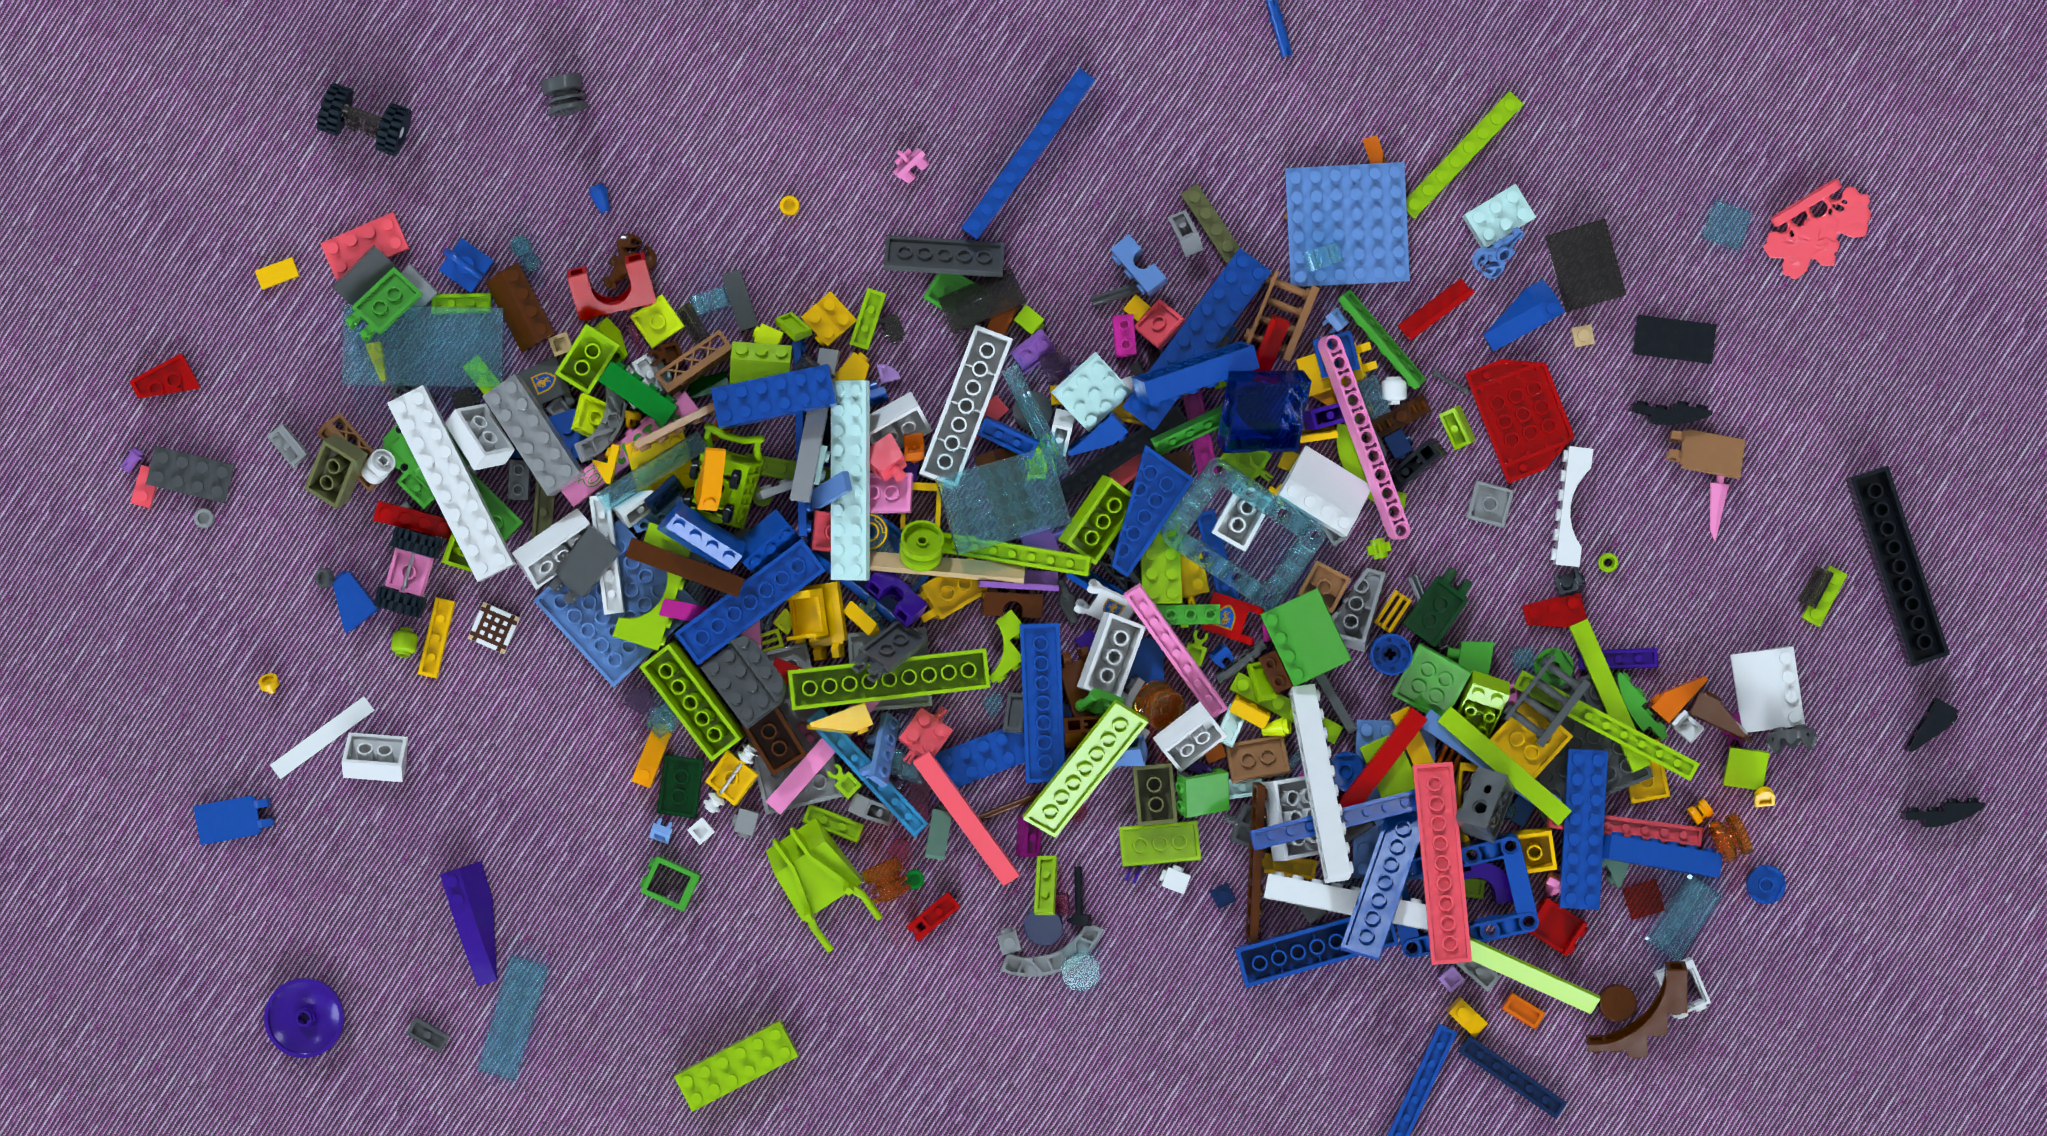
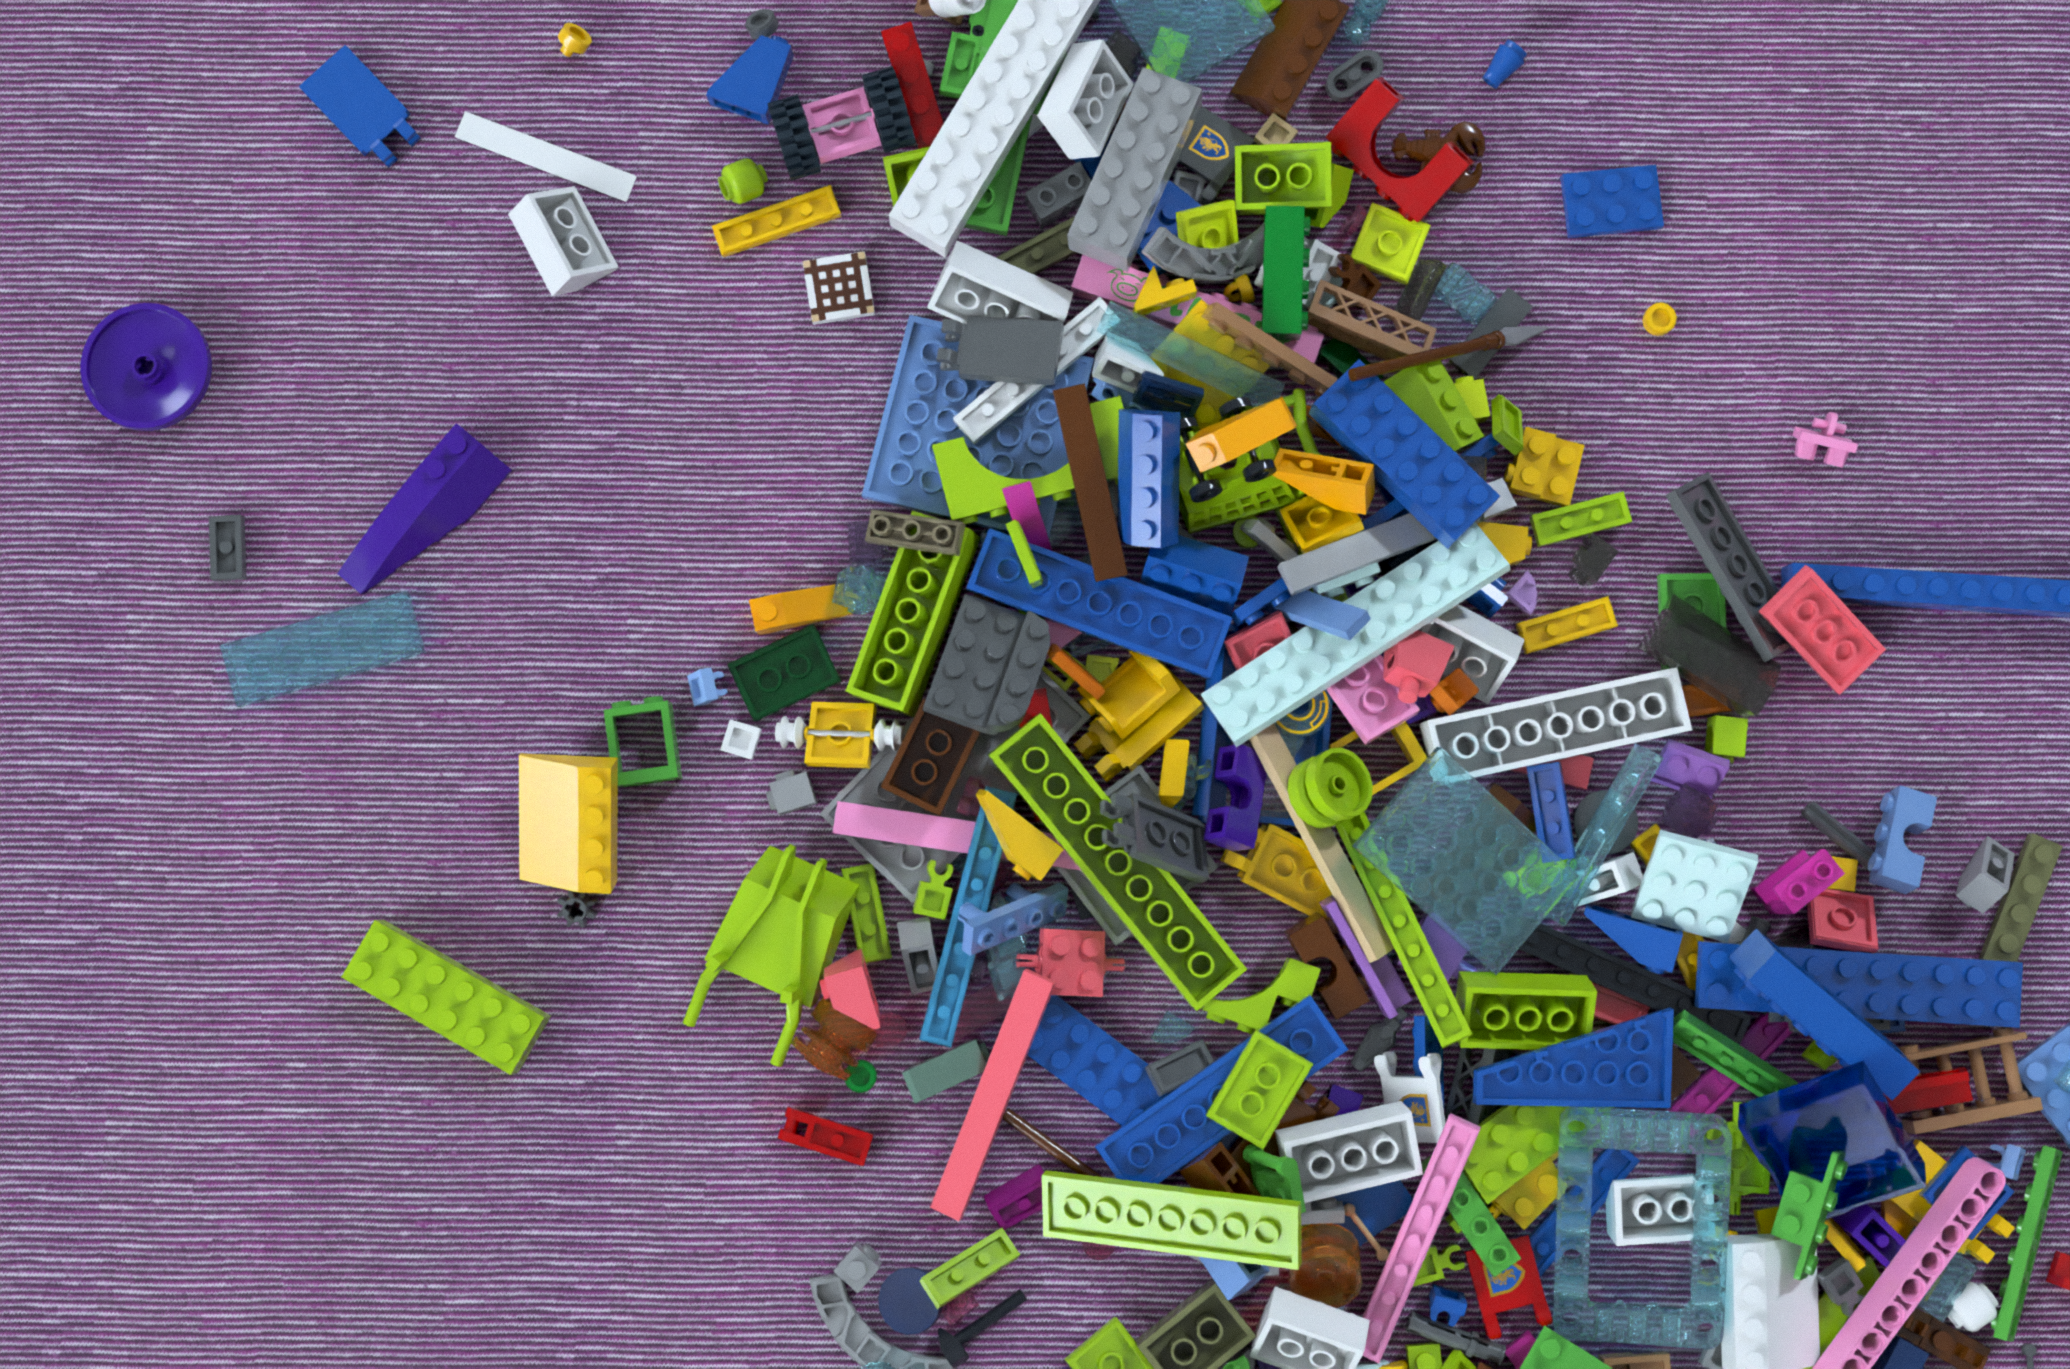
camera: 50 degrees right, 5 degrees down
none -> yellow slope [519,753,618,894]
none -> dark grey gear [557,890,598,928]
none -> coral slope [819,949,881,1030]
none -> dark tan tile [865,510,966,556]
none -> lime tile [1006,520,1044,588]
none -> orange tile [1047,643,1105,700]
none -> lime tile [1206,1029,1313,1150]
none -> light orange slope [1272,448,1375,515]
none -> yellow plate [1279,496,1364,554]
none -> dark grey plate [1325,50,1384,102]
none -> tan hinge [1344,1203,1389,1261]
none -> reddish brown piece [1348,326,1547,382]
none -> yellow tile [1515,596,1618,655]
none -> blue plate [1560,165,1664,238]
none -> coral plate [1758,565,1886,695]
none -> bright green bracket [1771,1150,1848,1281]
none -> dark grey plate [1816,1257,1864,1318]

